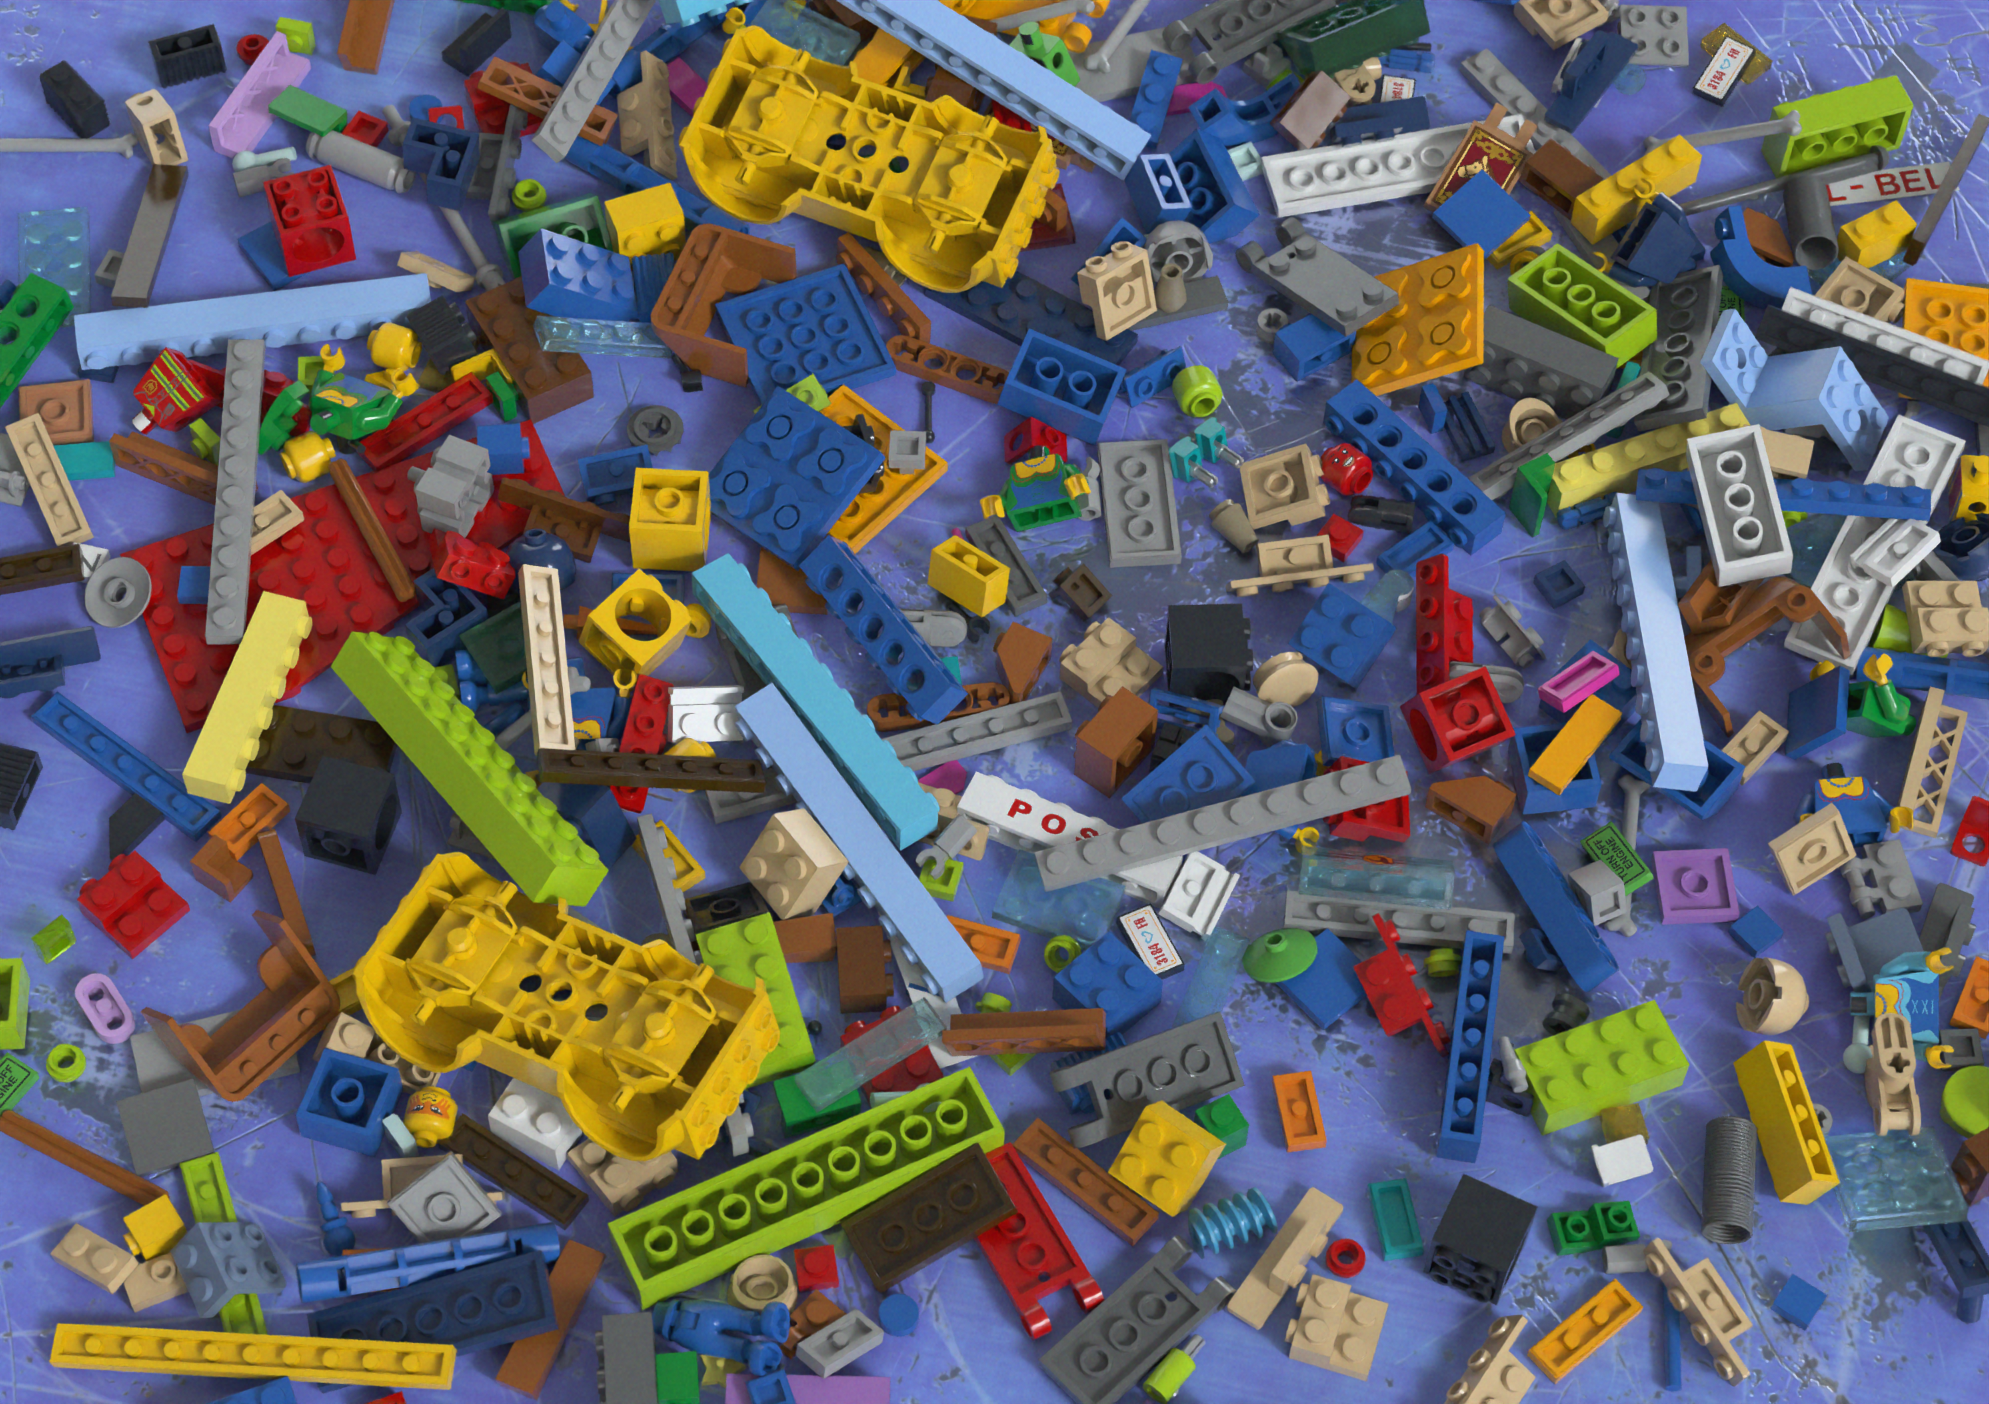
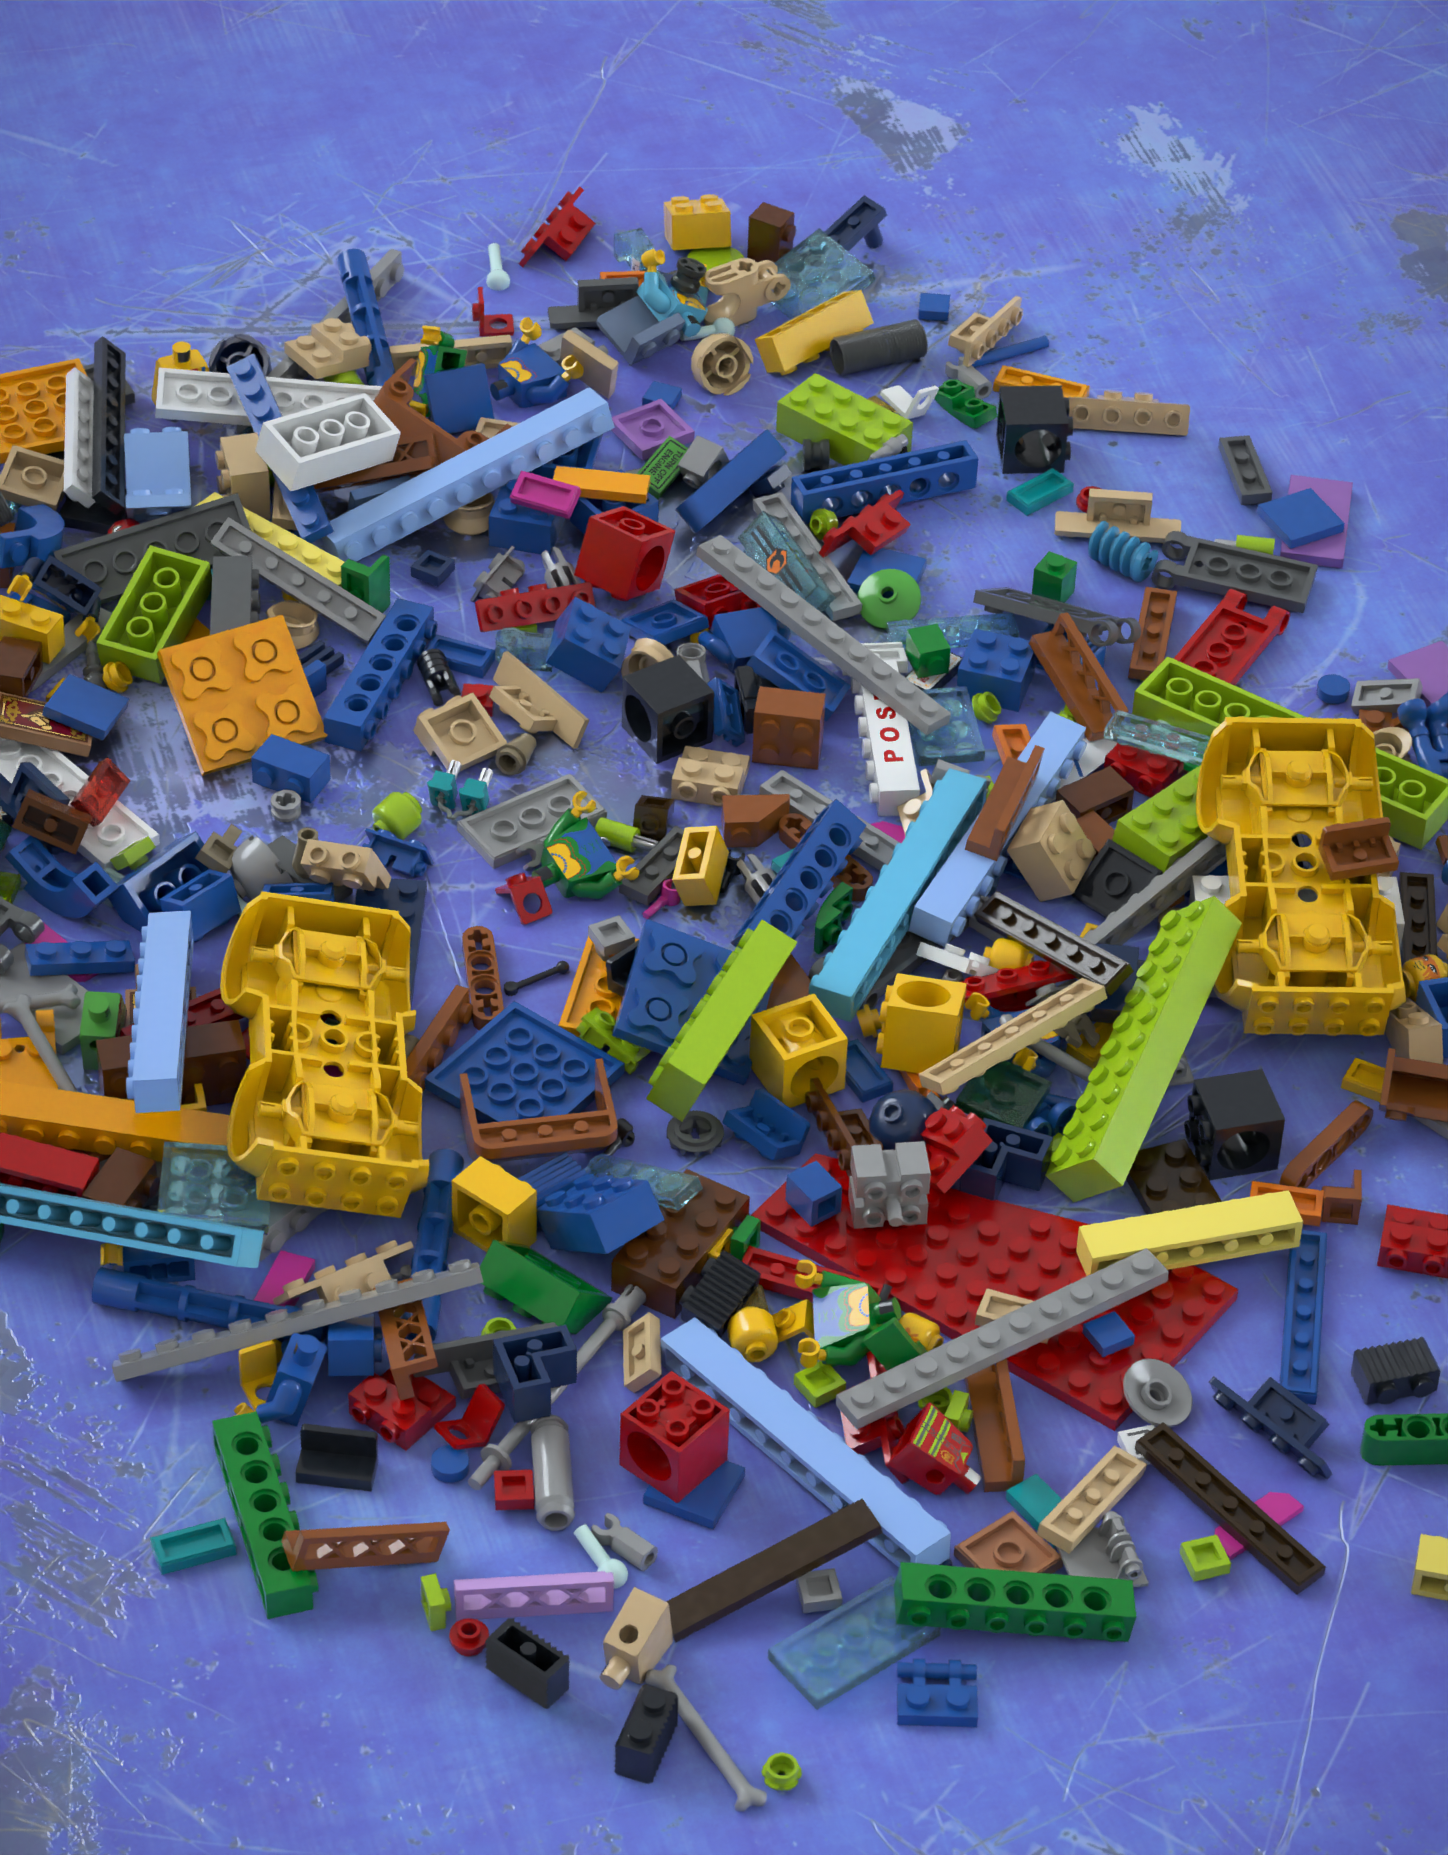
camera: 120 degrees left, 15 degrees down
black tile [109,793,165,861] -> none
green panel [268,85,347,137] -> none
dark orange axle [328,459,416,602] -> none
dark brown plate [841,1143,1018,1294] -> none
blue brick [997,329,1127,445] -> none
yellow brick [1108,1101,1226,1217] -> none
hinge [1236,217,1399,337] -> none
orange plate [1272,1071,1327,1153] -> none
tan plate [1285,1274,1389,1381] -> none
red head [1320,443,1373,496] -> none
dark orange slope [1425,776,1517,845] -> none
white plate [1850,518,1941,588] -> none
none -> clear red plate [70,757,130,827]
none -> lime plate [110,836,156,871]
none -> dark tan plate [195,824,242,873]
none -> lime piece [595,817,658,852]
none -> lime brick [646,920,797,1122]
none -> pearl dark grey wheel [671,257,707,294]
none -> green slope [814,882,853,954]
none -> green brick [905,624,951,679]
none -> dark orange fence [965,745,1045,861]
none -> dark orange bracket [1318,817,1399,881]

